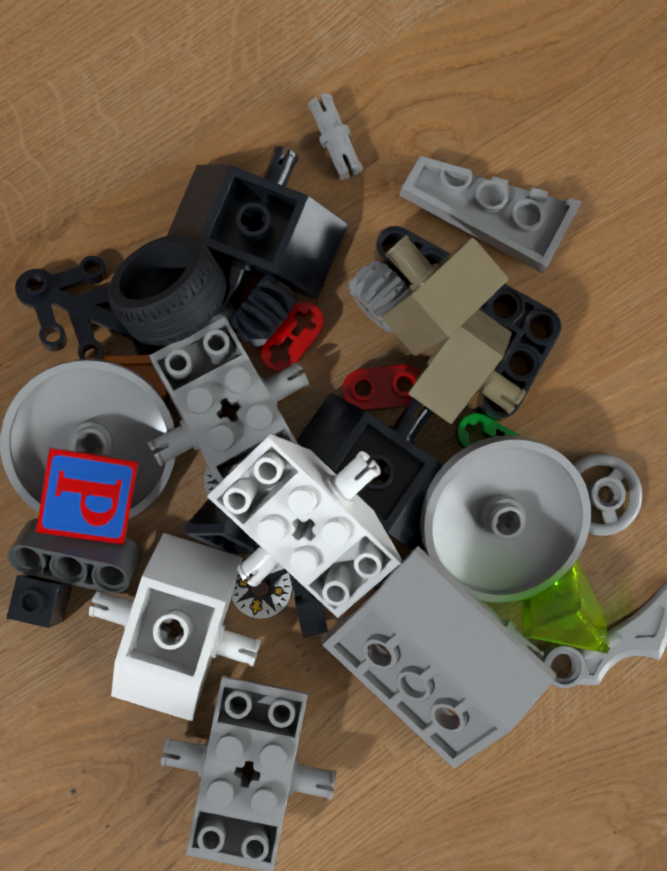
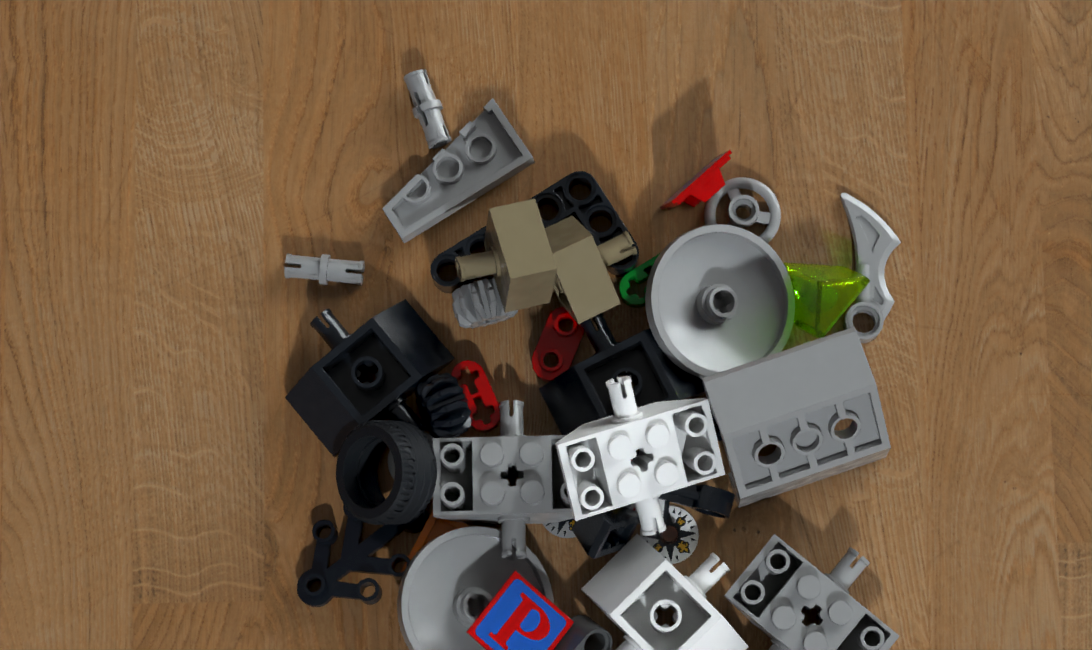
camera: 55 degrees left, 5 degrees down
none -> light grey pin [403,69,452,149]
none -> red piece [660,150,732,210]

